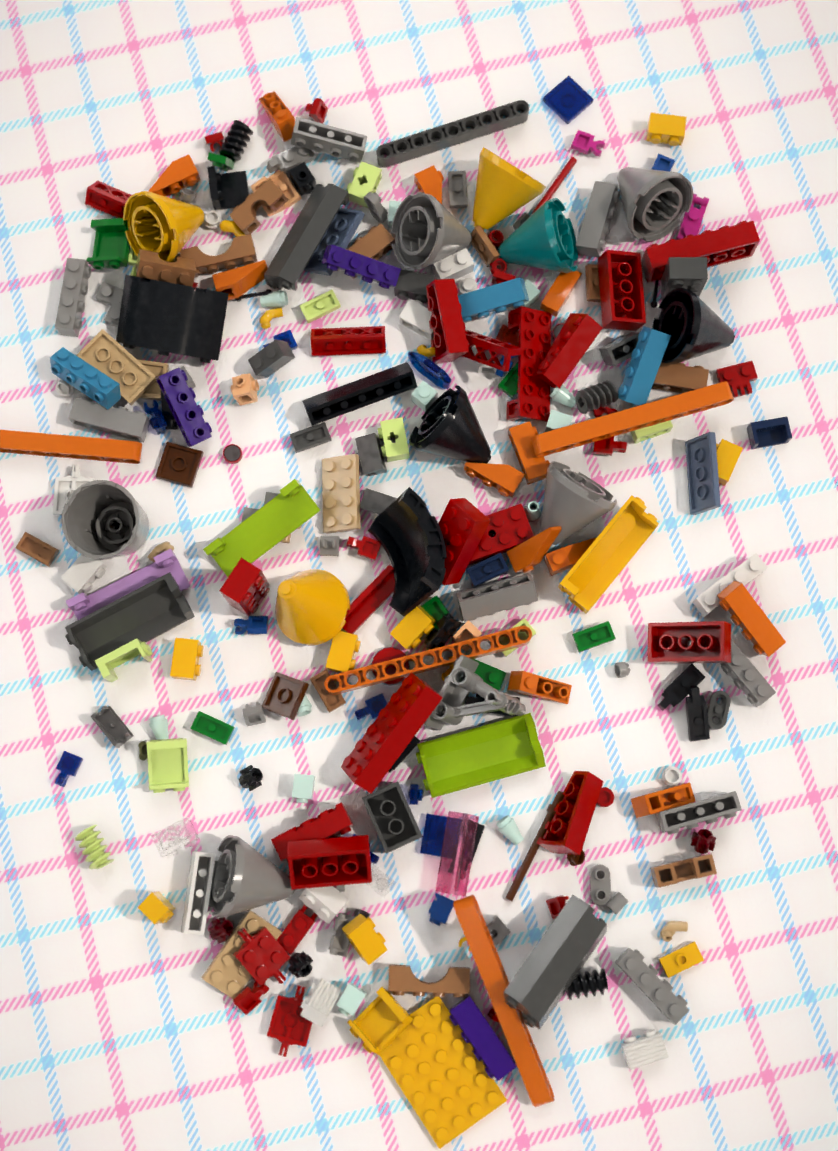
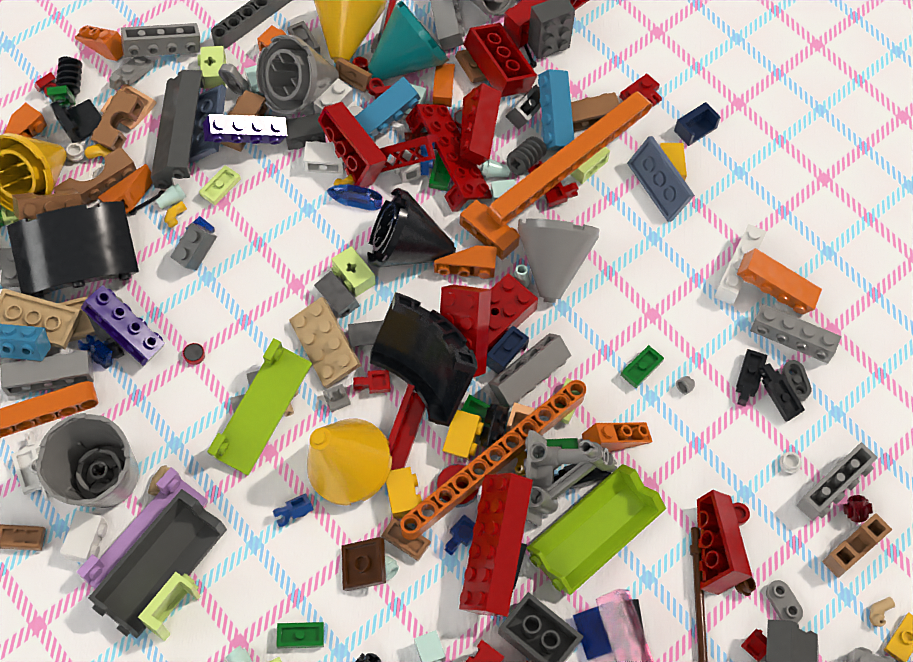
camera: 30 degrees left, 15 degrees down
reddish brown tile [156,441,204,488] -> none
yellow brick [170,638,204,681] -> none
red brick [219,558,270,617] -> none
light nougat brick [231,373,259,406] -> none
light grey tile [242,702,266,726] -> none
black brick [289,162,316,196] -> none
dark grey plate [290,422,332,453] -> none
black brick [302,362,417,426] -> none
red tile [305,98,328,124] -> none
red fence [311,326,386,356] -> none
clear blue plate [408,784,424,805] -> none
light aqua brick [411,380,438,412] -> none
light aqua cone [496,815,524,845] -> none
orange slope [506,526,562,574] -> none
orange slope [544,537,597,576] -> none
yellow panel [558,495,659,614] -> none
light grey hinge [606,892,629,914] -> none
orange slope [631,782,696,818] -> none
red brick [648,621,731,664] -> none
black cone [652,288,735,365] -> none

